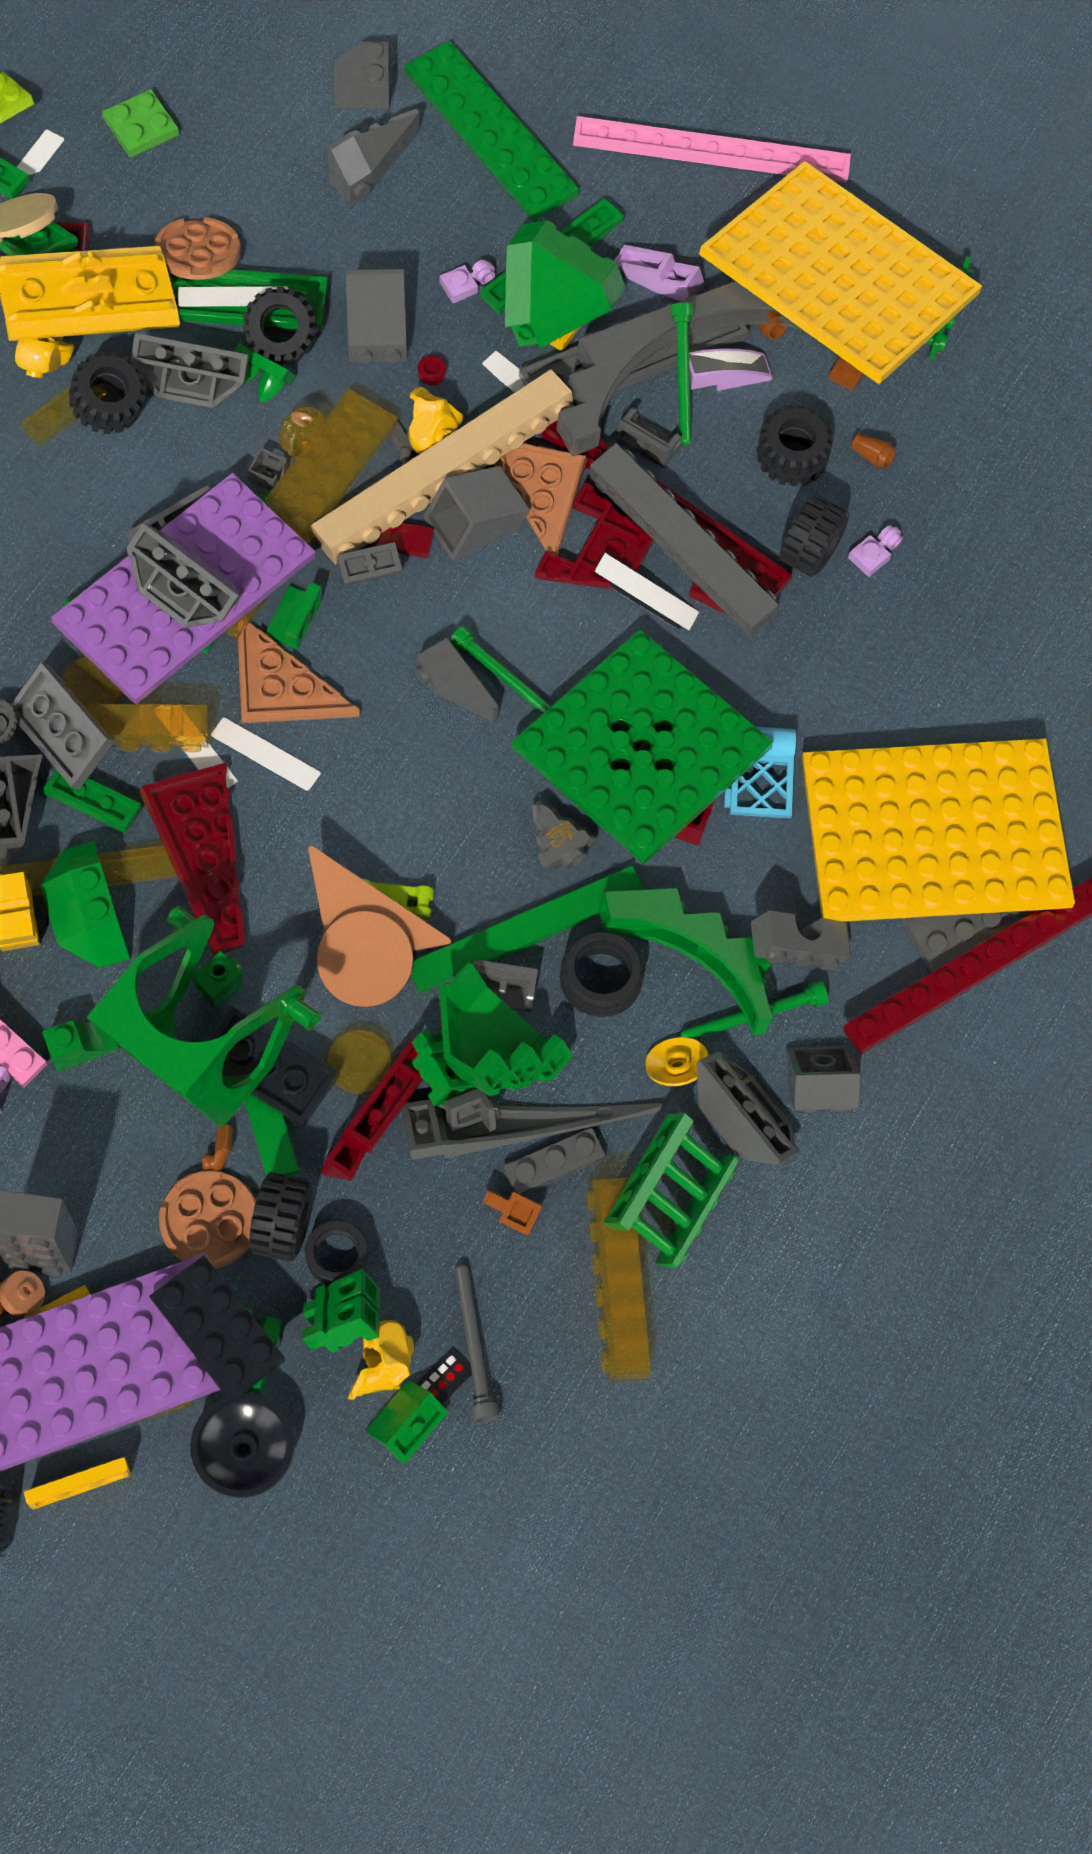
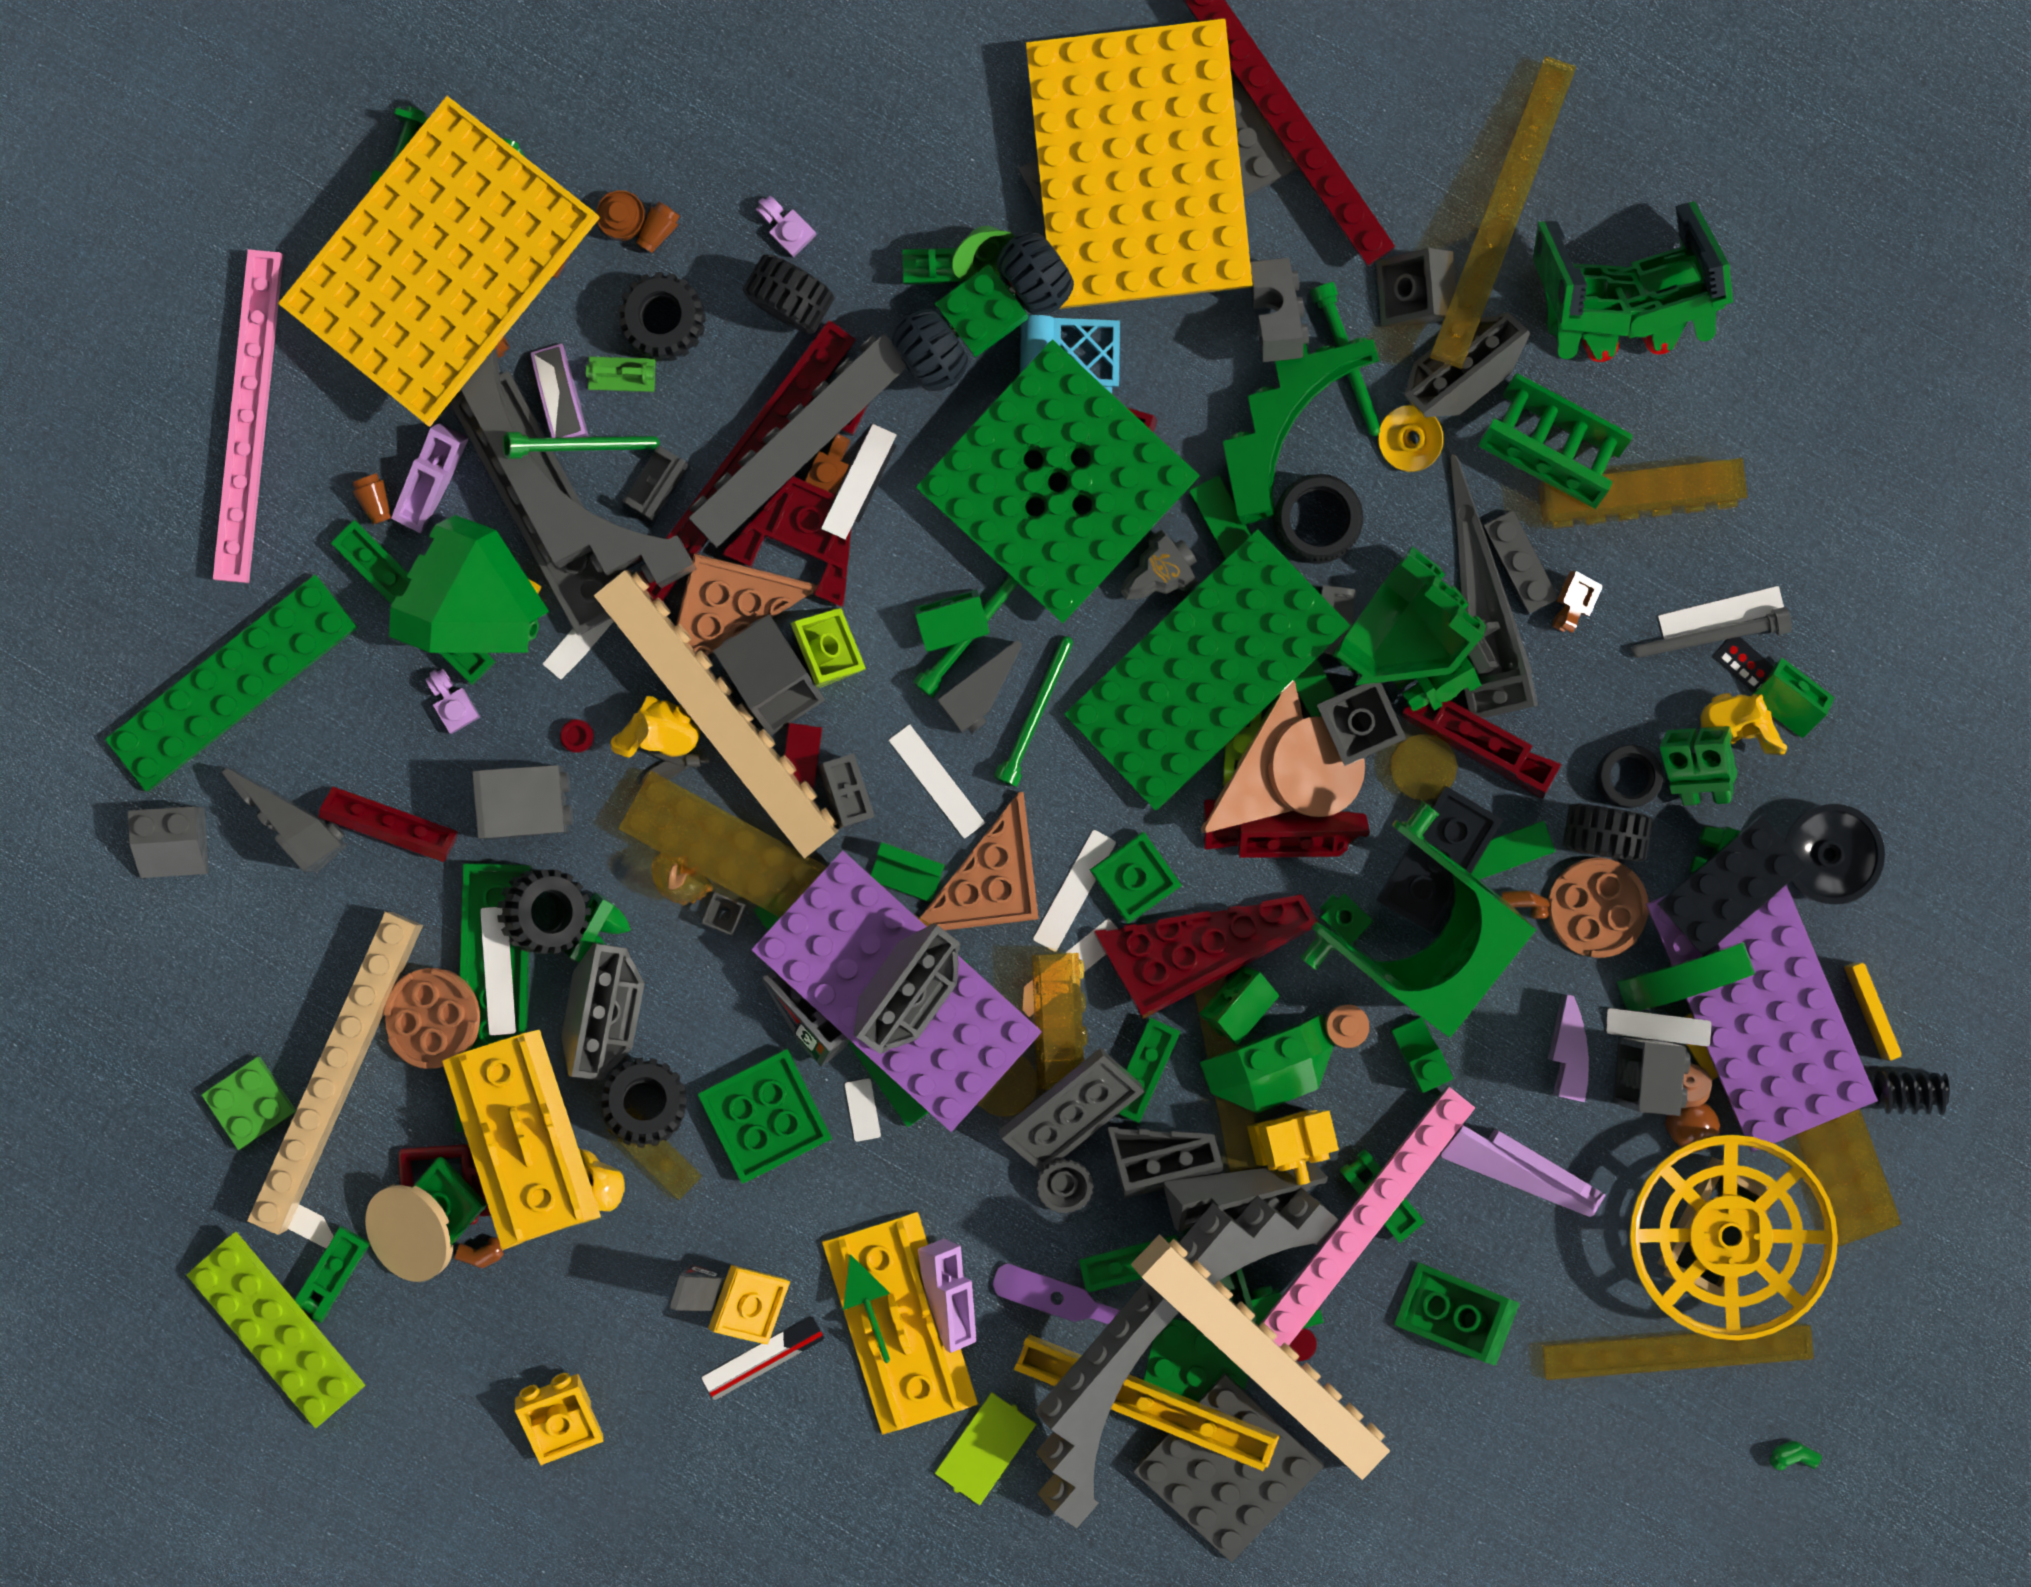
camera: 85 degrees left, 20 degrees up
none -> tan brick [247,912,423,1235]
none -> dark red plate [319,786,458,862]
none -> dark orange cone [352,473,391,525]
none -> bright green hinge [586,357,656,392]
none -> dark orange plate [596,190,646,241]
none -> green plate [697,1049,833,1184]
none -> lime slope [790,608,866,689]
none -> dark orange plate [805,433,851,495]
none -> white sticker [845,1078,881,1142]
none -> white sticker [889,724,985,839]
none -> black plate [891,232,1074,392]
none -> green hips [902,248,963,285]
none -> green panel [914,589,990,652]
none -> bright green piece [952,225,1016,280]
none -> green piece [993,636,1073,788]
none -> green plate [1064,529,1351,811]
none -> green plate [1089,831,1182,924]
none -> green hinge [1199,966,1279,1045]
none -> dark red wedge [1203,799,1370,858]
none -> dark grey slope [1317,682,1406,766]
none -> nougat wheel [1324,1005,1369,1048]
none -> clear yellow plate [1430,56,1576,369]
none -> green container [1533,201,1733,362]
none -> lavender slope [1547,994,1589,1102]
none -> white sticker [1606,1008,1711,1046]
none -> green slope [1617,942,1755,1011]
none -> white sticker [1658,586,1784,639]

